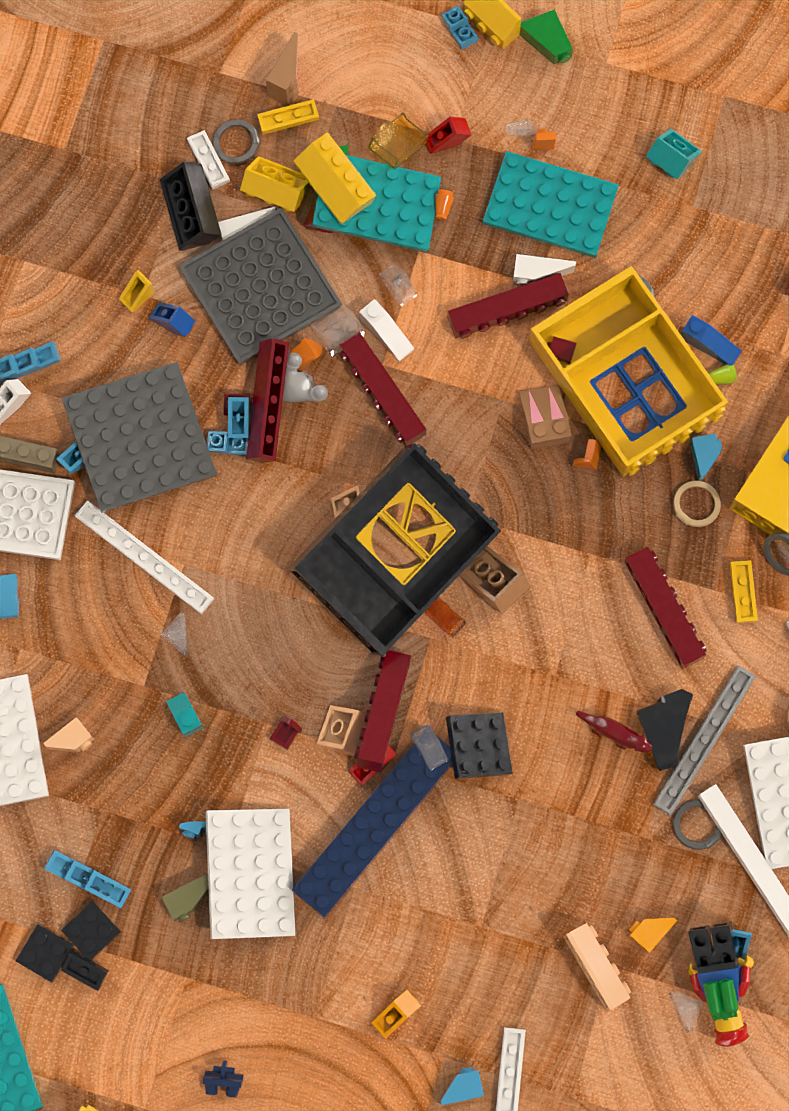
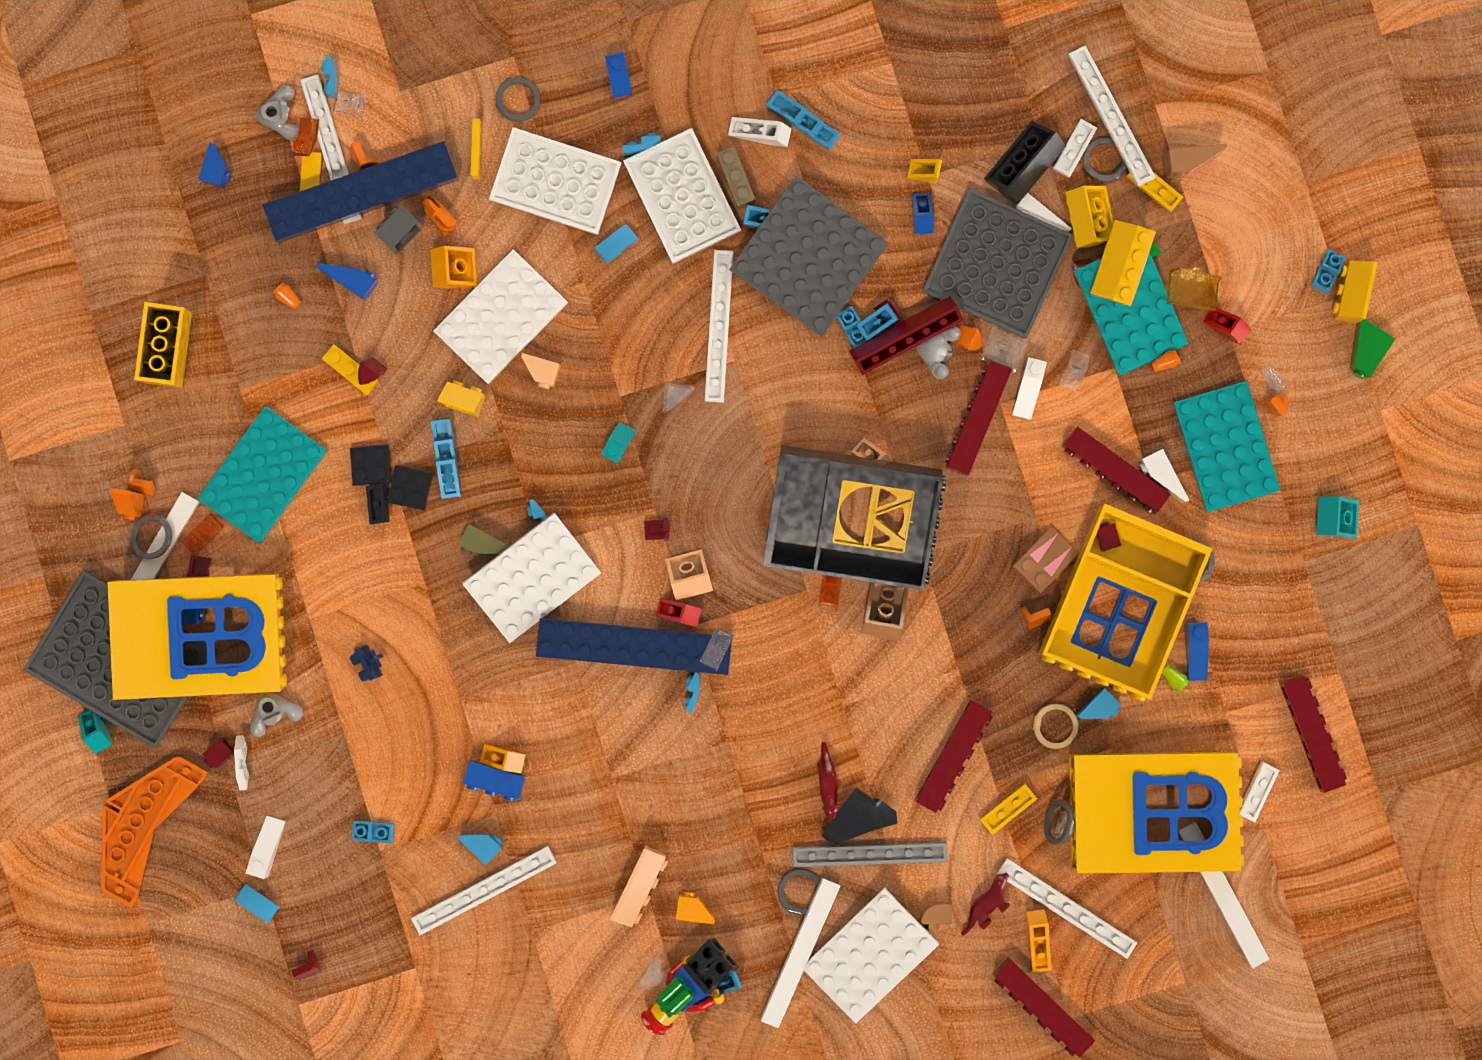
camera: 55 degrees right, 10 degrees up
dark red brick [354,650,411,773] -> none
black plate [446,712,513,779] -> none
none -> yellow slope [437,380,485,417]
none -> blue brick [463,760,527,802]
none -> dark azure slope [684,672,700,713]
none -> white tile [1068,45,1155,187]

